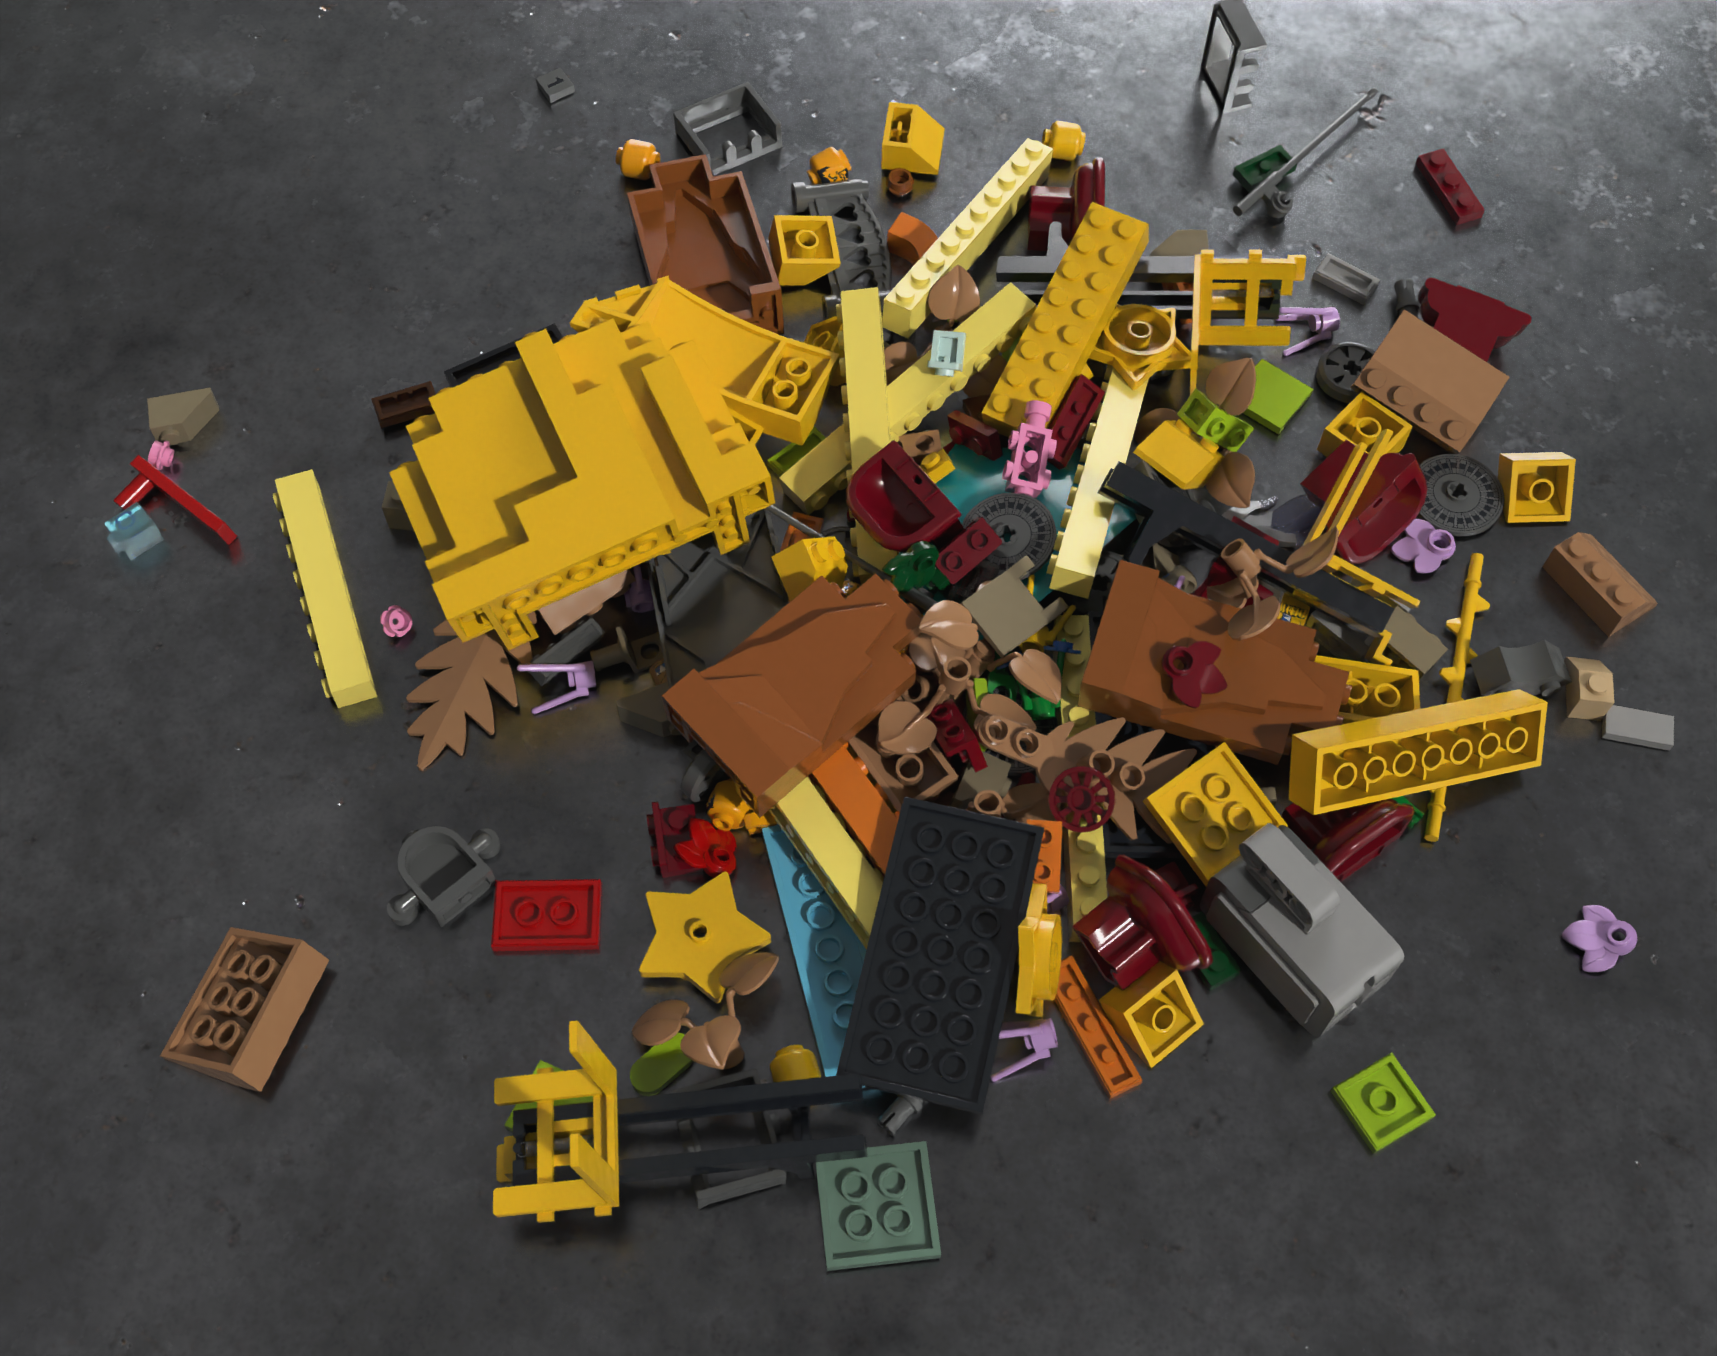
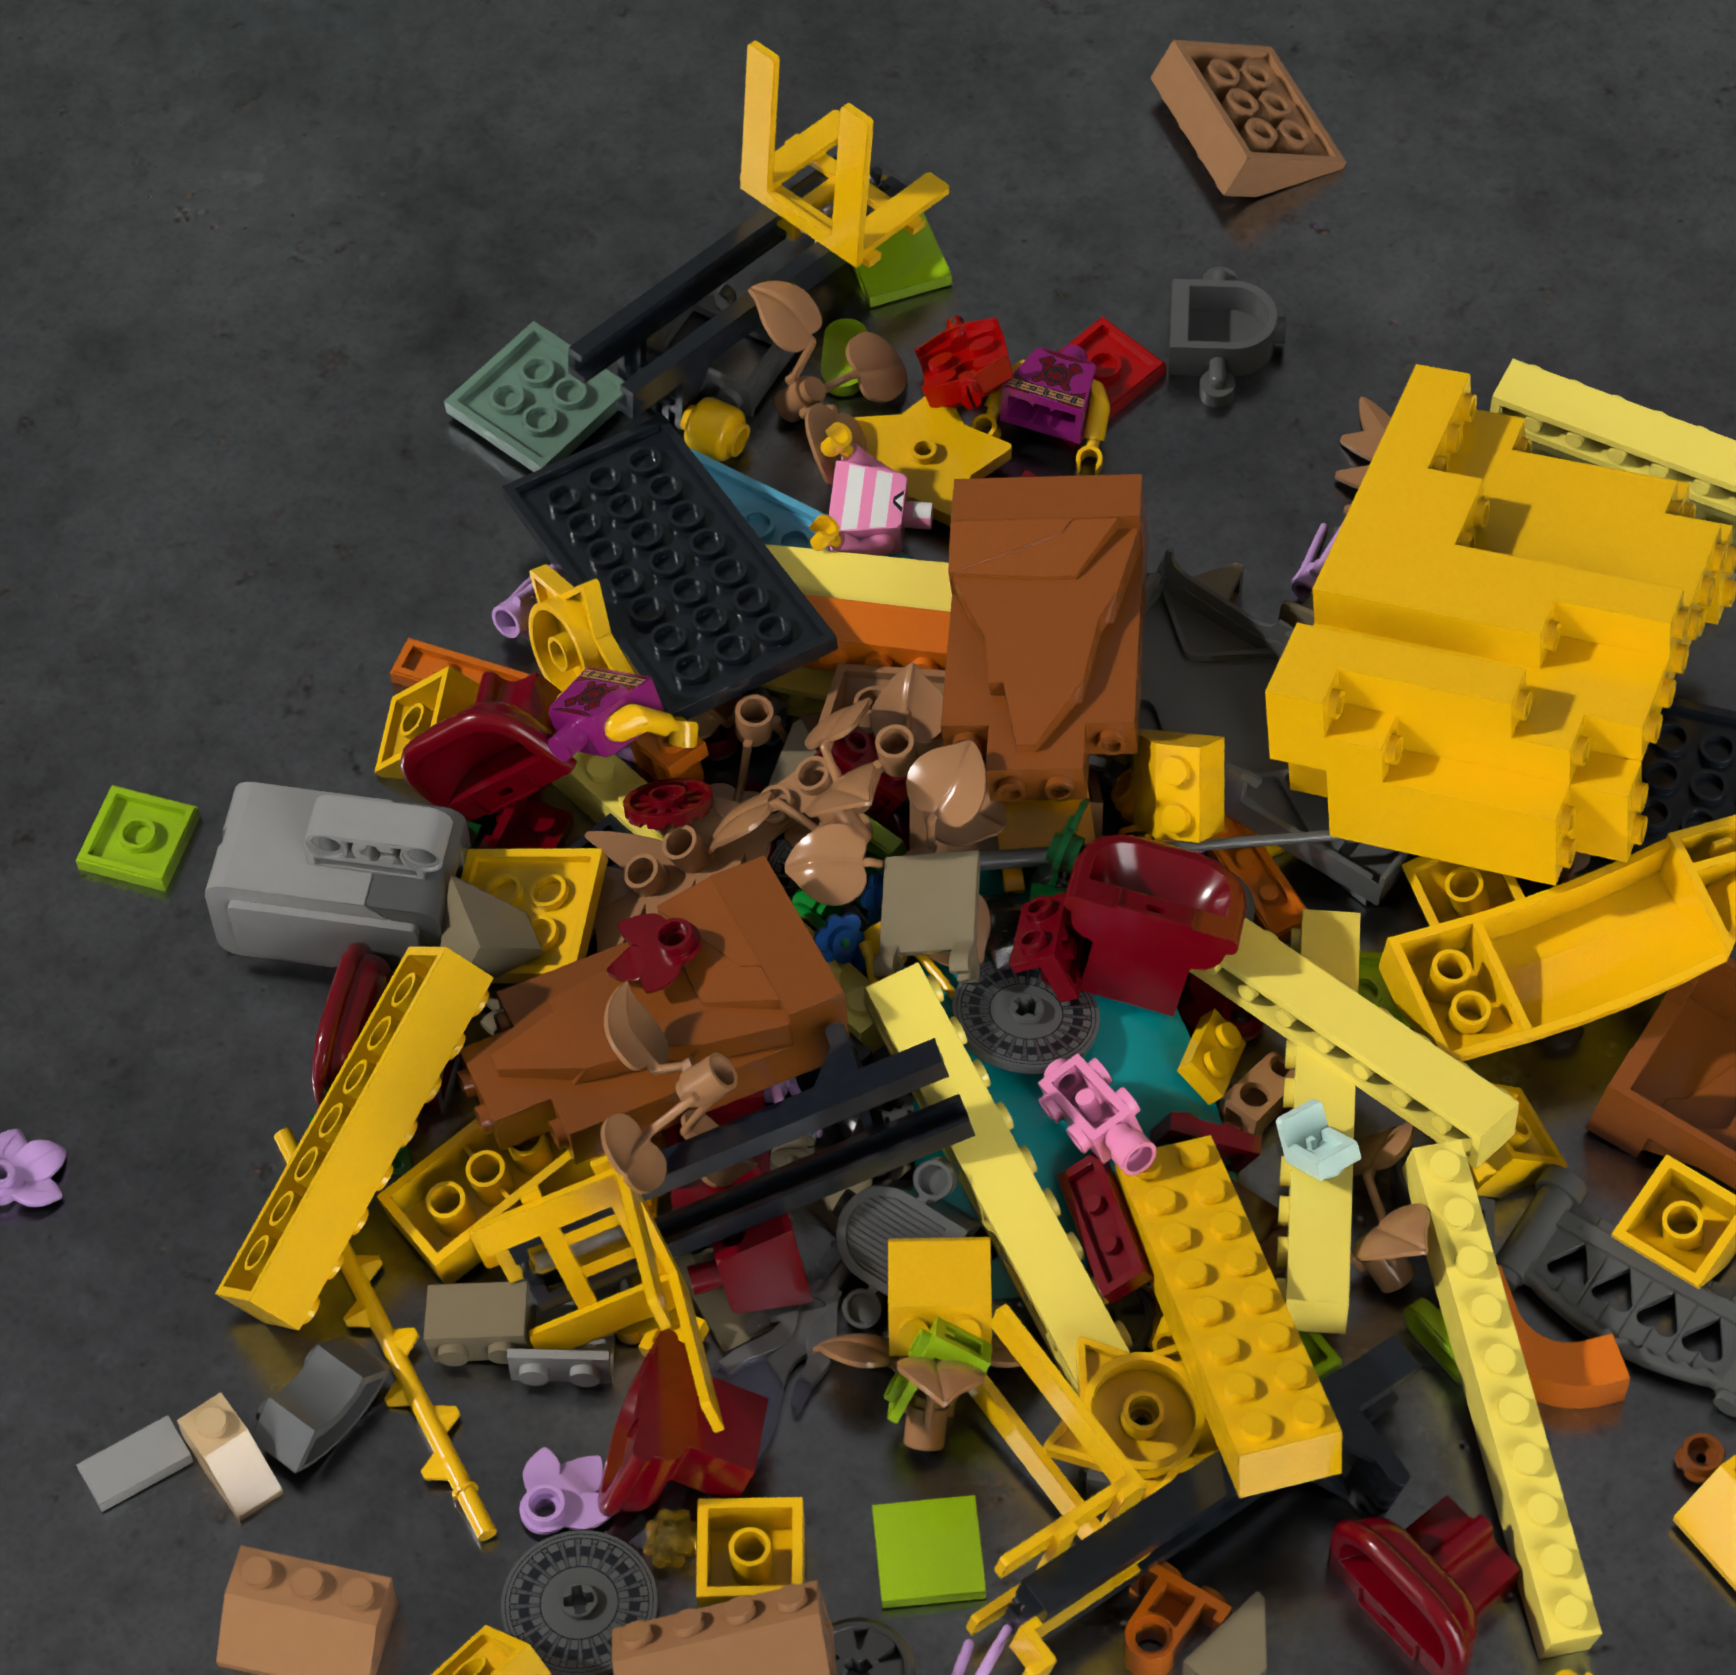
camera: 140 degrees right, 5 degrees down
none -> dark tan slope [440,874,544,979]
none -> torso [548,666,699,762]
none -> medium nougat plant [707,697,877,858]
none -> torso [809,422,933,556]
none -> red plate [914,315,1013,410]
none -> torso [971,344,1110,475]

